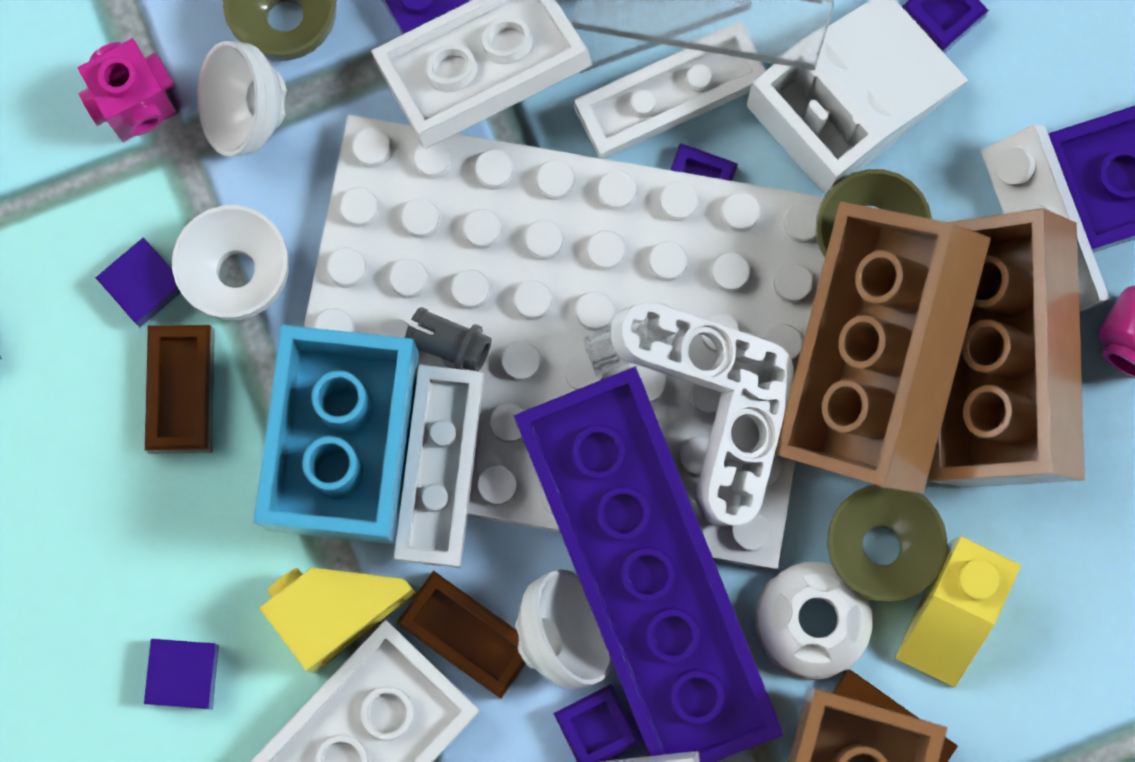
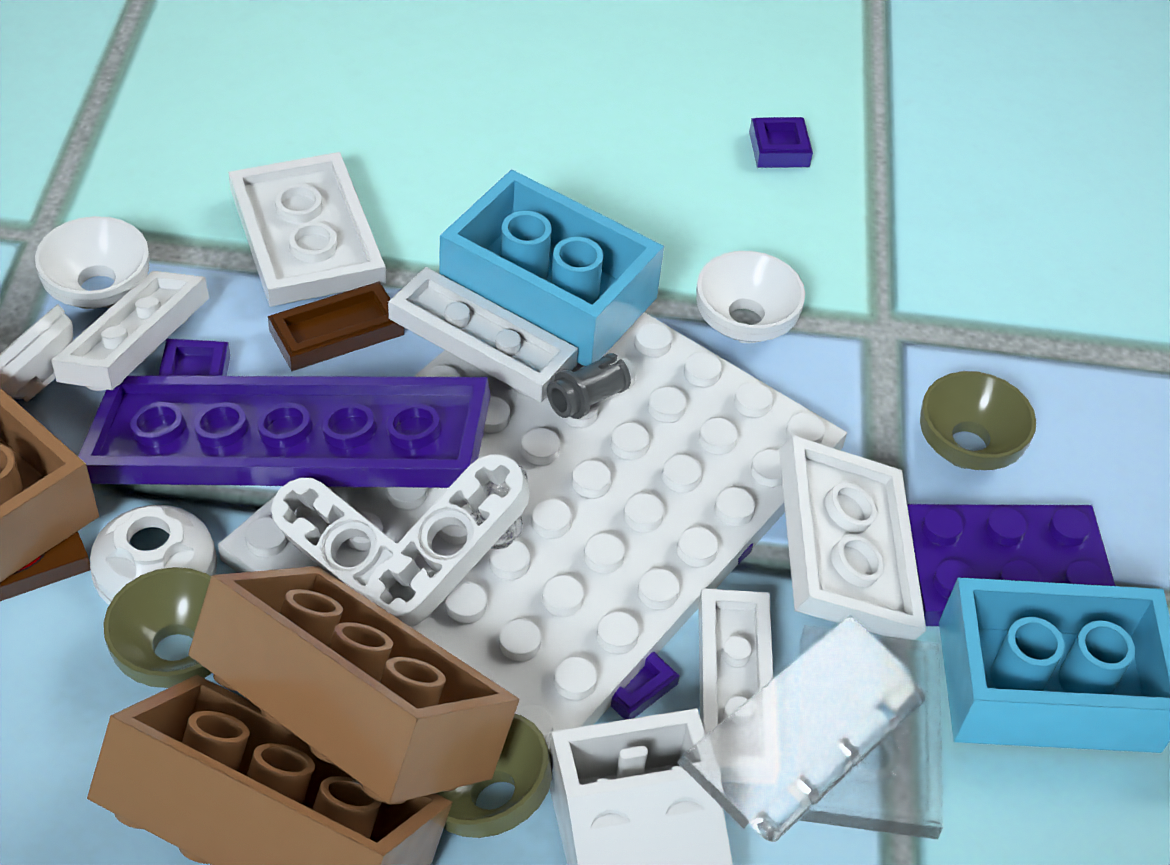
camera: 110 degrees right, 30 degrees down
dark pink brick [77,38,177,143] -> none
dark purple tile [95,237,181,328] -> none
dark purple tile [144,639,219,709] -> none
reddish brown tile [145,325,215,454] -> none
white piece [198,41,287,156] -> none
light yellow slope [259,567,417,673] -> none
white piece [515,569,613,689] -> none
light yellow slope [894,536,1021,688] -> none

